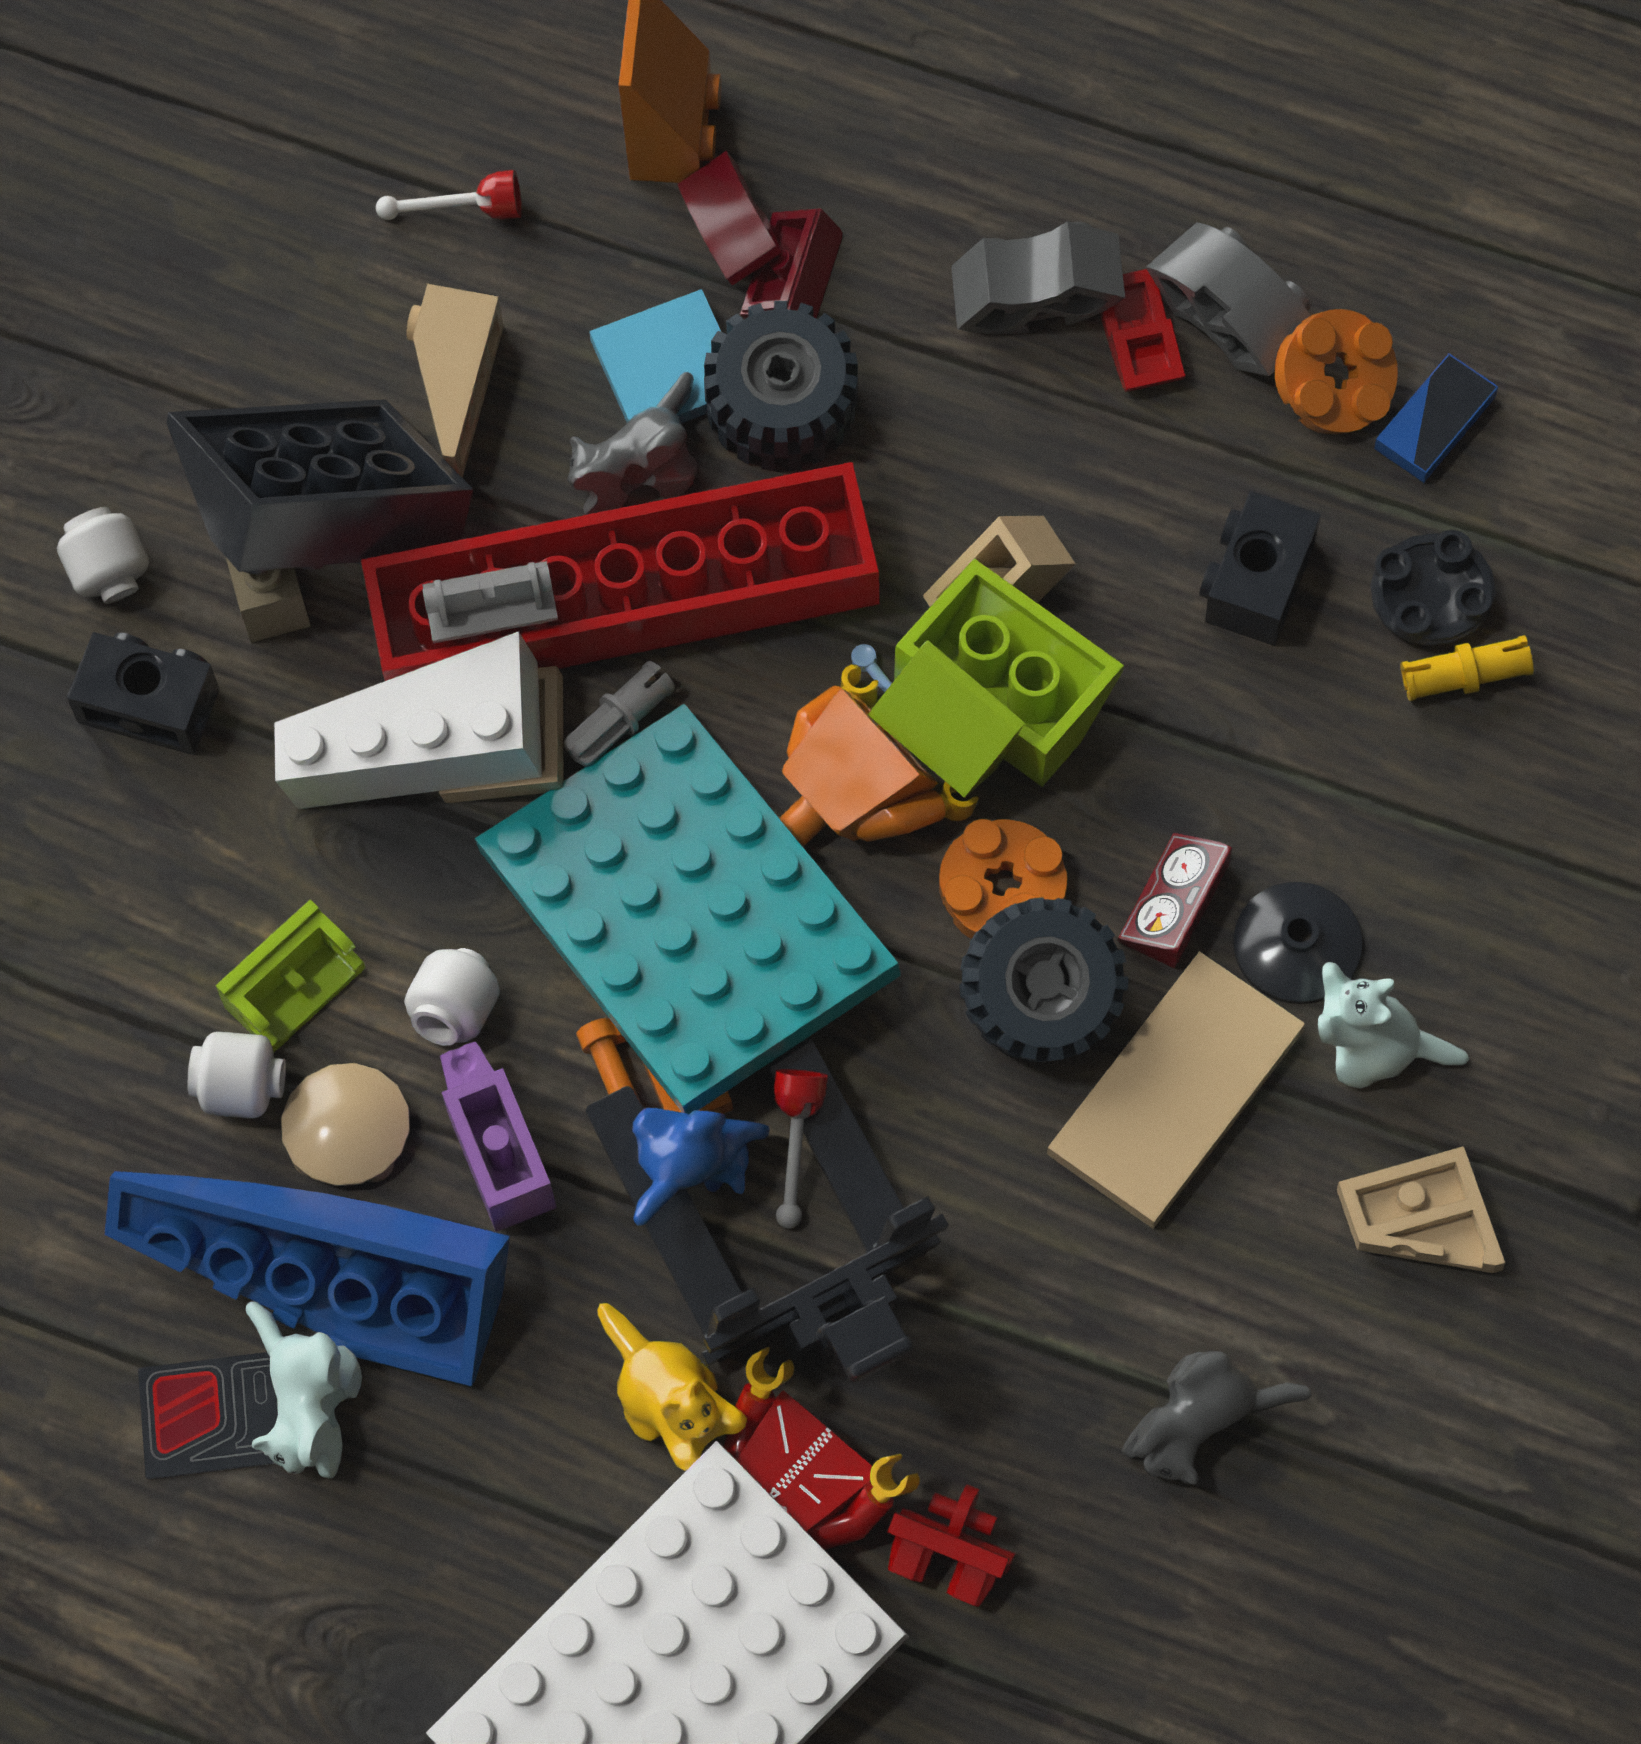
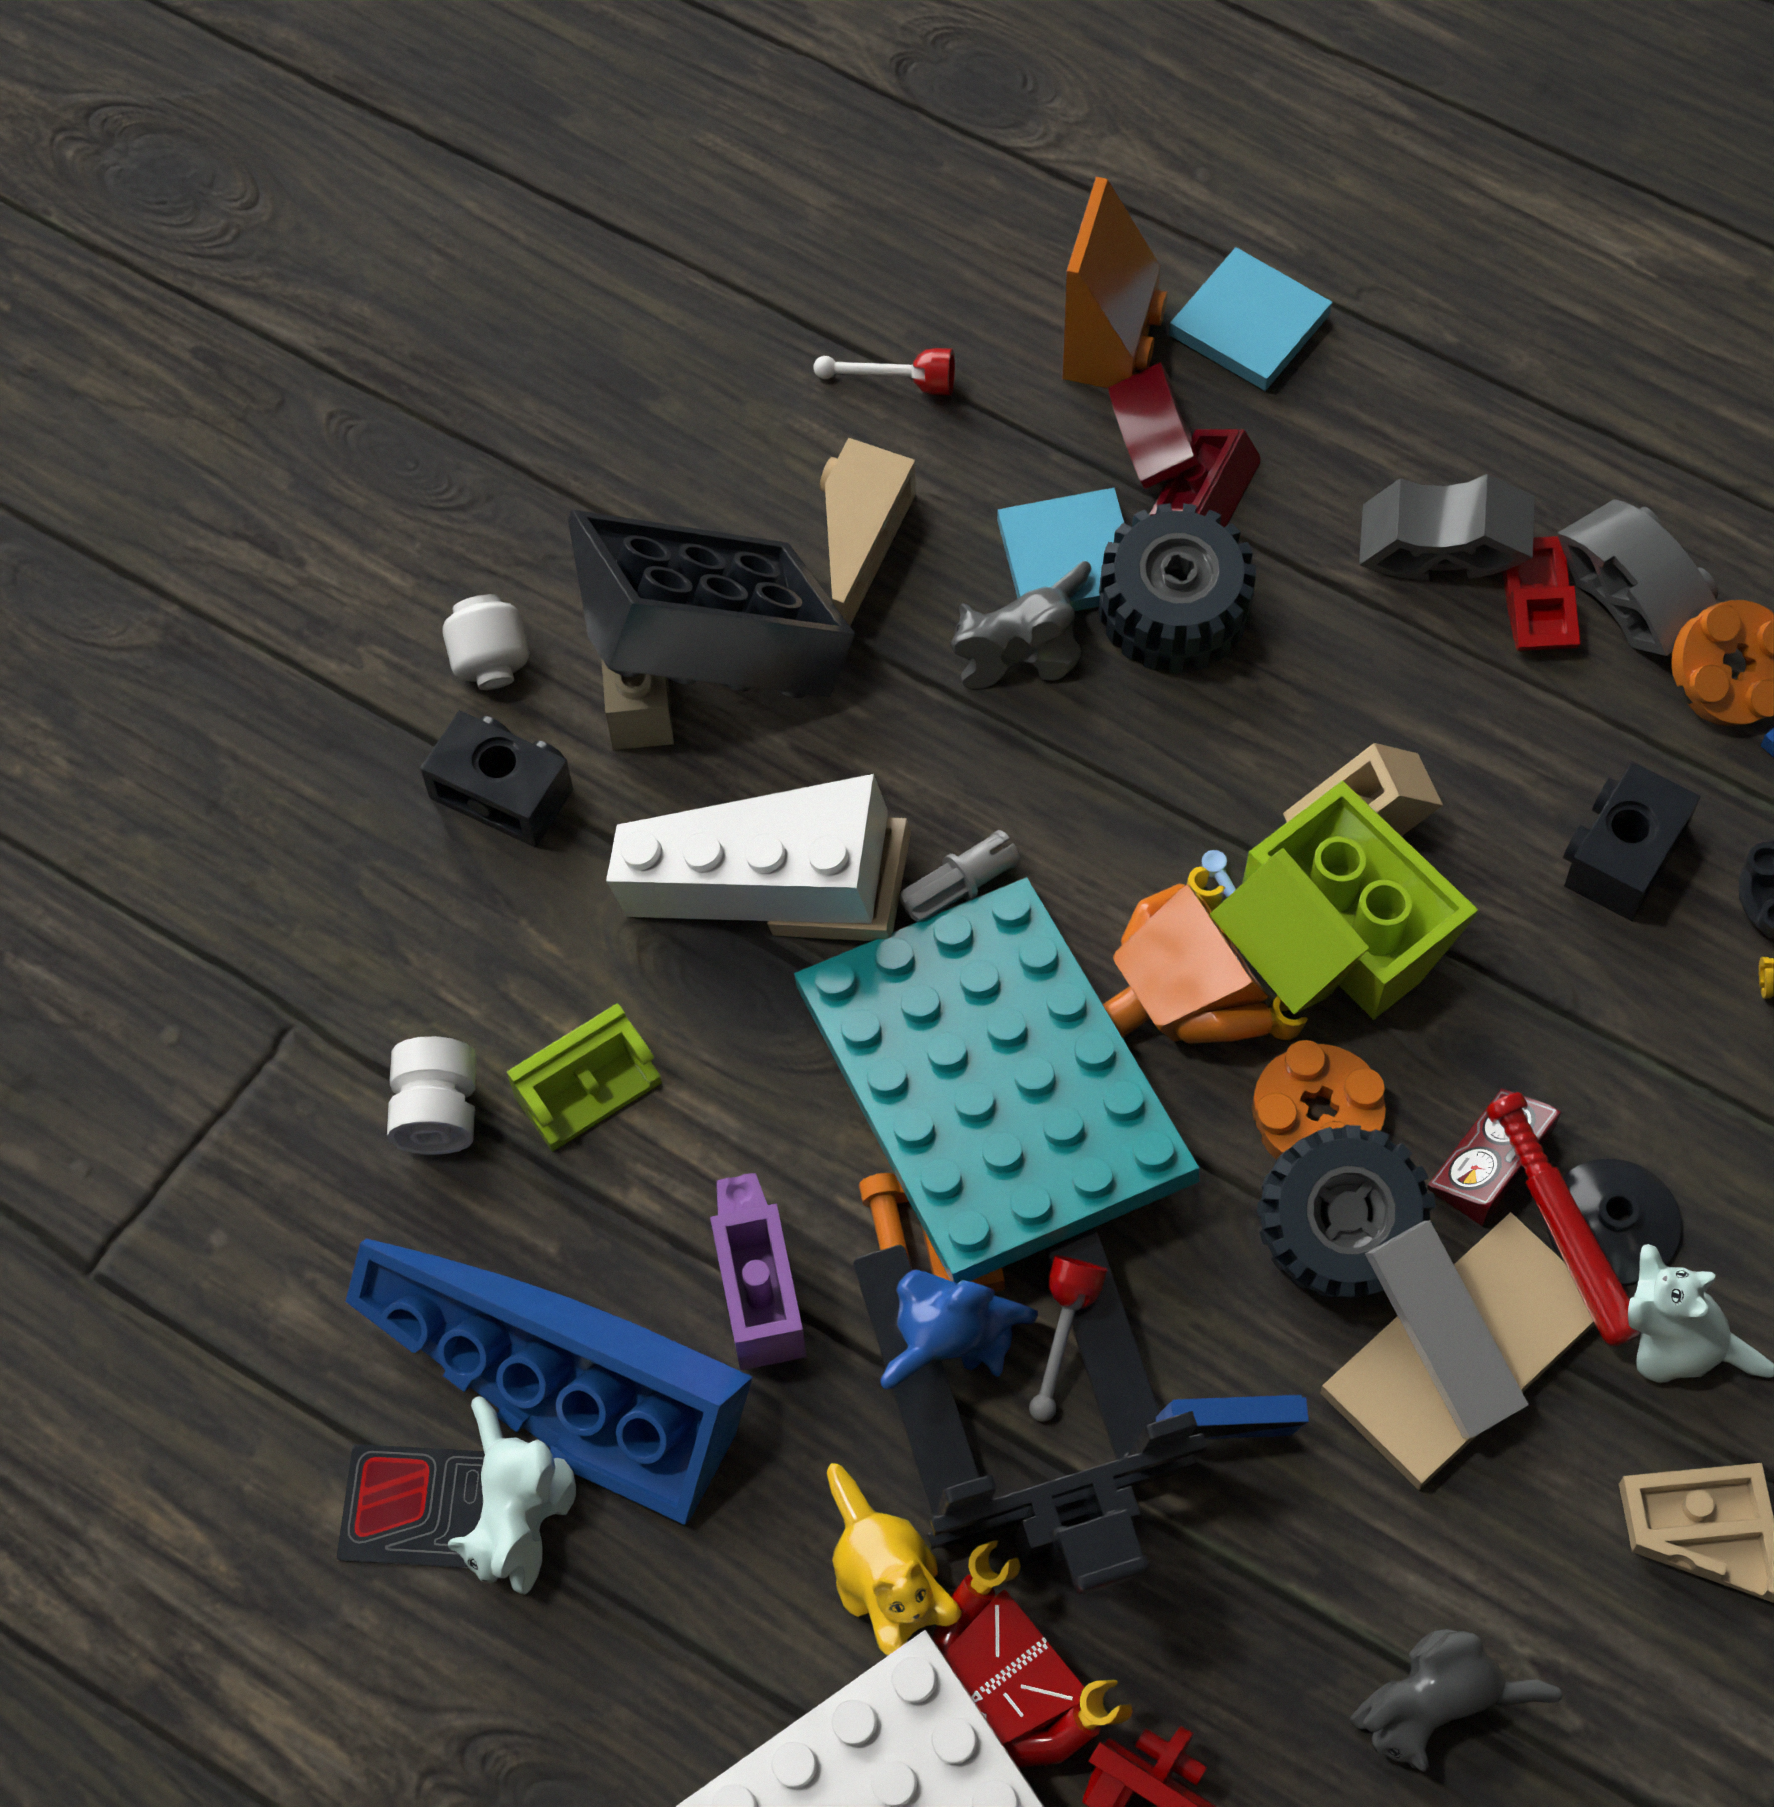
camera: 10 degrees right, 5 degrees down
white head [188,1032,286,1118] -> none
tan dish [281,1063,410,1186] -> none
red brick [361,462,880,681] -> none
white head [404,948,500,1046] -> none
light grey hinge [422,561,558,643] -> none
none -> white wheel [387,1036,477,1155]
none -> blue tile [1155,1395,1309,1439]
none -> medium azure tile [1169,247,1332,391]
none -> light grey tile [1365,1220,1529,1438]
none -> red piece [1486,1092,1640,1346]

